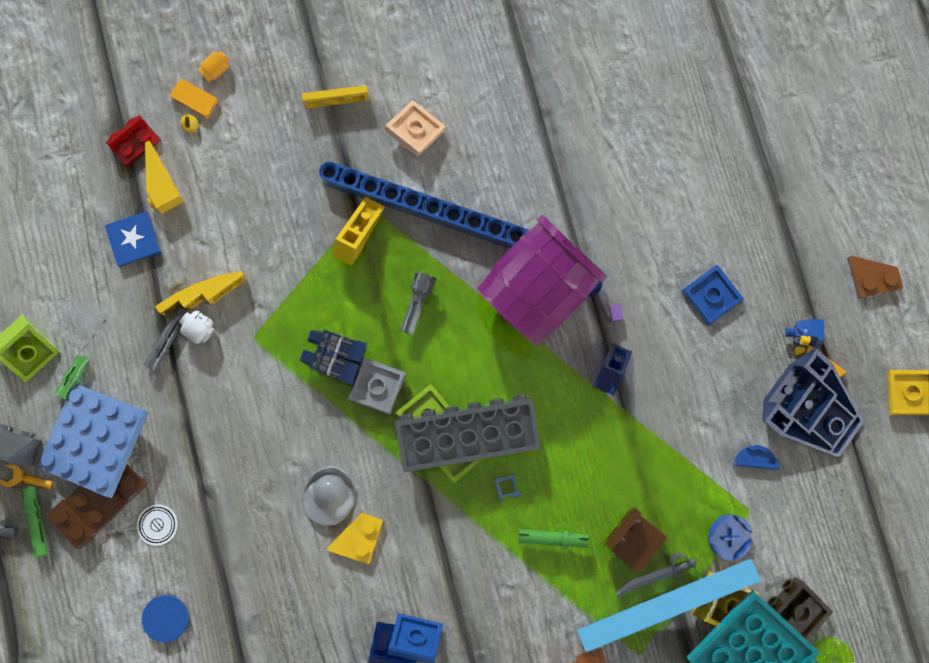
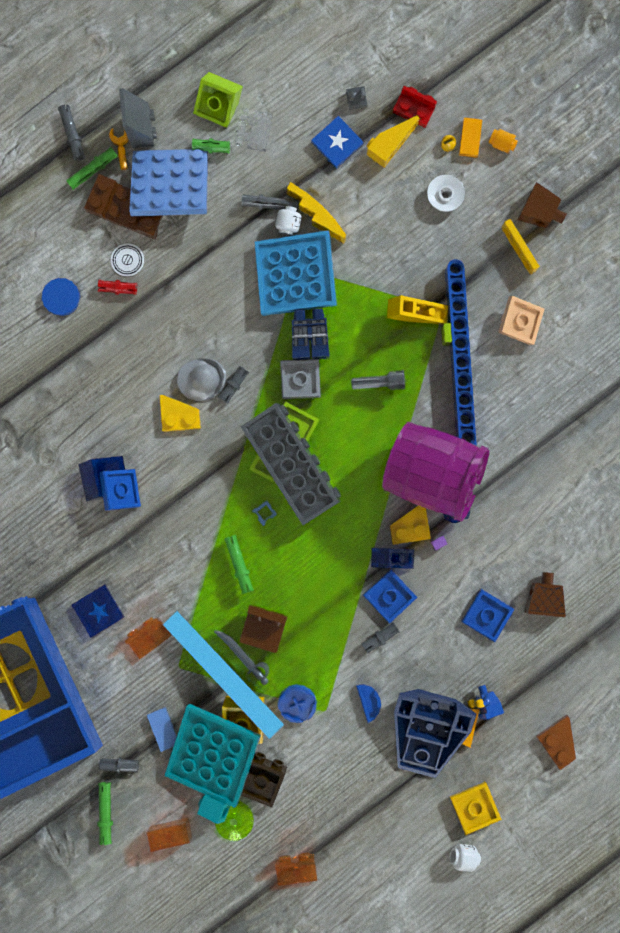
camera: 70 degrees right, 5 degrees up
none -> red pin [98,280,138,295]
none -> dark grey pin [218,366,249,404]
none -> dark azure plate [255,230,337,316]
none -> clear orange bracket [275,853,317,886]
none -> dark grey tile [346,86,367,110]
none -> dark grey pin [361,622,400,654]
none -> blue tile [363,569,418,624]
none -> yellow wing [389,505,431,545]
none -> white dish [427,175,465,212]
none -> lime tile [441,323,452,346]
none -> reddish brown torso [518,182,567,228]
none -> reddish brown torso [524,572,566,617]

